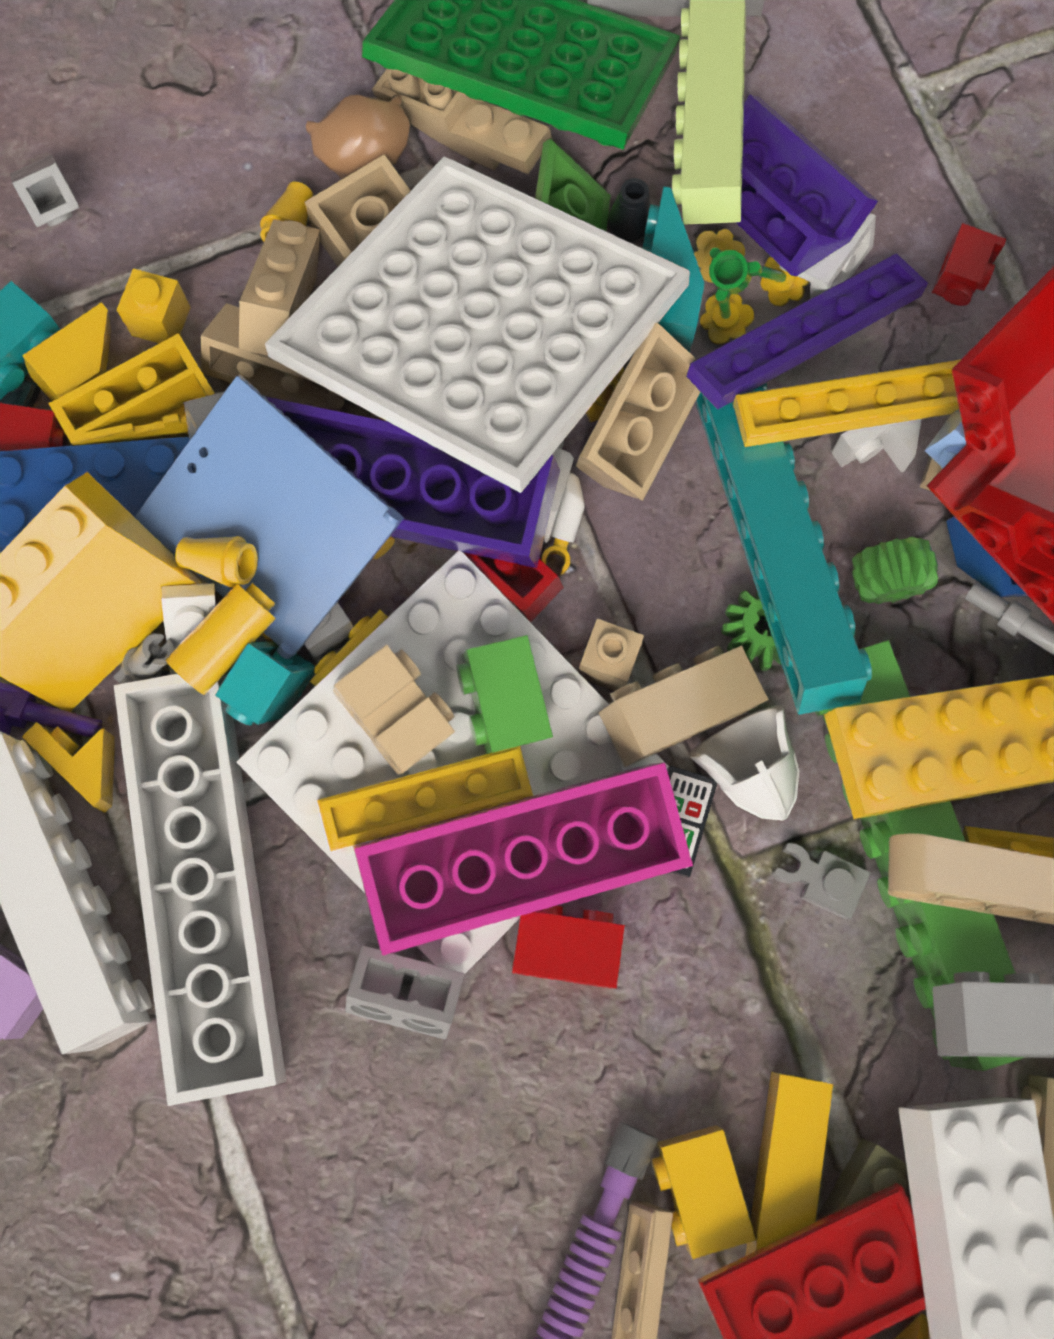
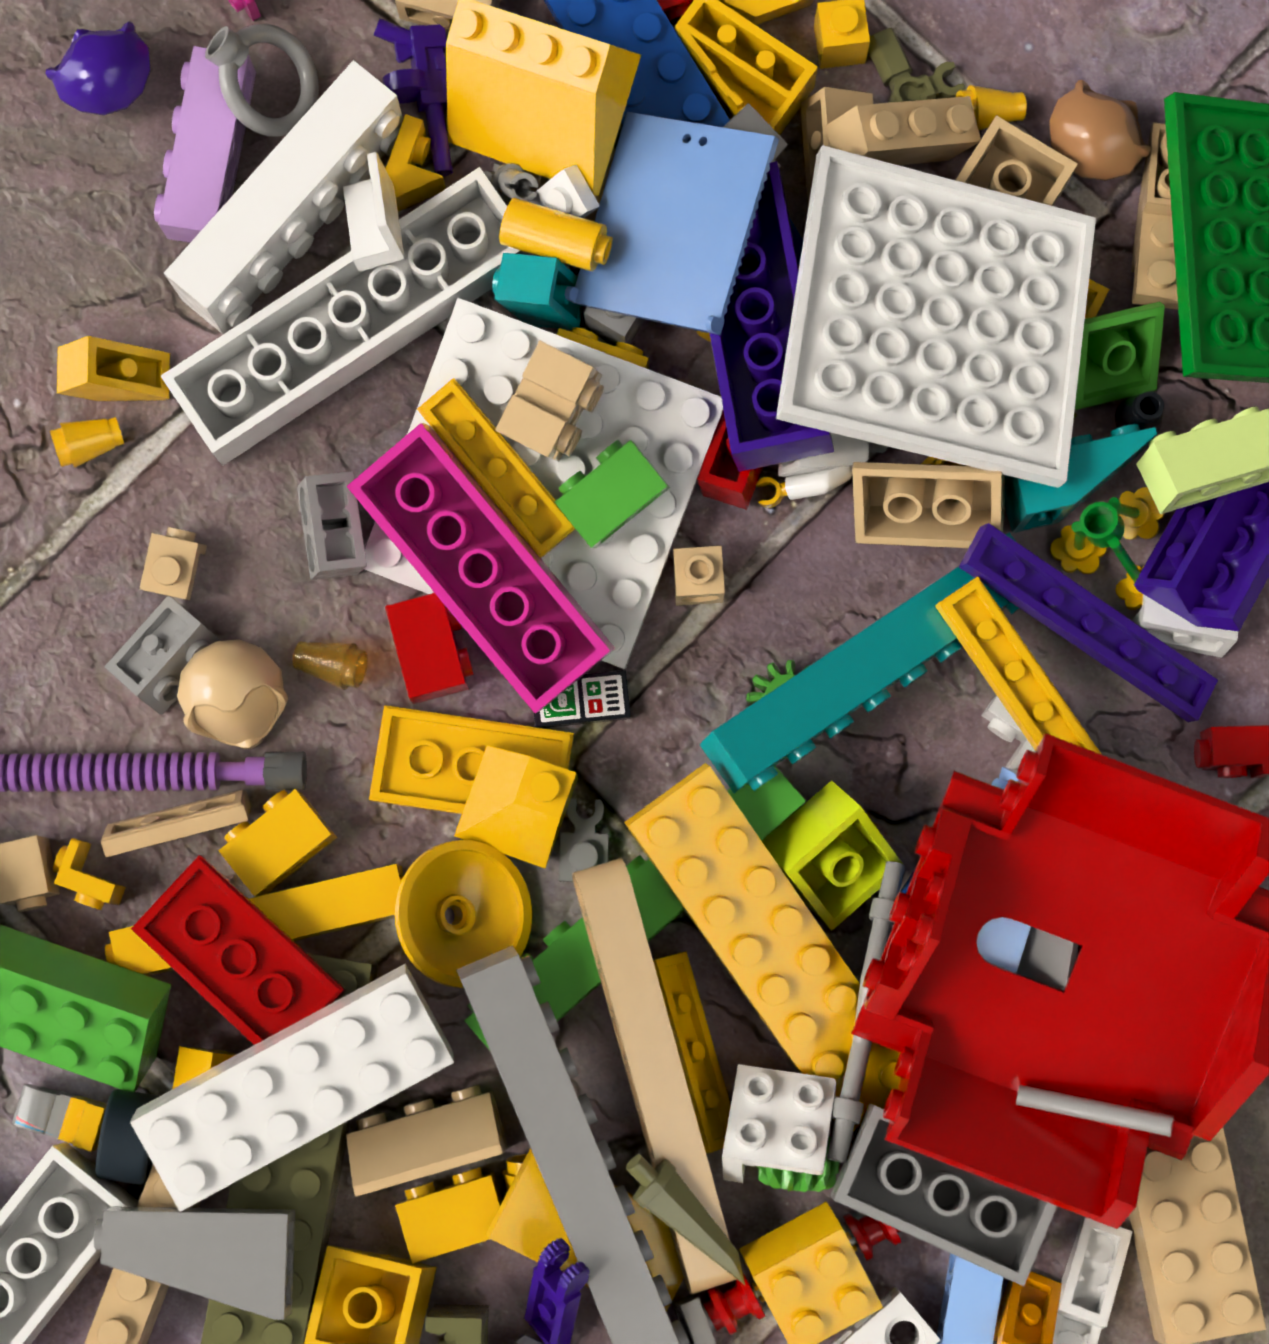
camera: 70 degrees right, 5 degrees up
yellow cone [175,536,258,588] -> none
tan brick [599,646,769,767] -> none
white helmet [690,705,799,821] -> none
bright green gear [852,536,938,604] -> none
none -> yellow cone [50,417,124,468]
none -> yellow slope [57,336,170,401]
none -> light grey bracket [105,596,221,714]
none -> tan bracket [140,527,207,600]
none -> tan helmet [177,640,288,749]
none -> clear yellow cone [293,641,368,690]
none -> white panel [343,152,405,272]
none -> yellow tile [369,705,574,815]
none -> yellow dish [395,840,532,988]
none -> yellow slope [454,745,578,869]
none -> neon yellow brick [762,780,904,931]
none -> olive bar [868,27,965,103]

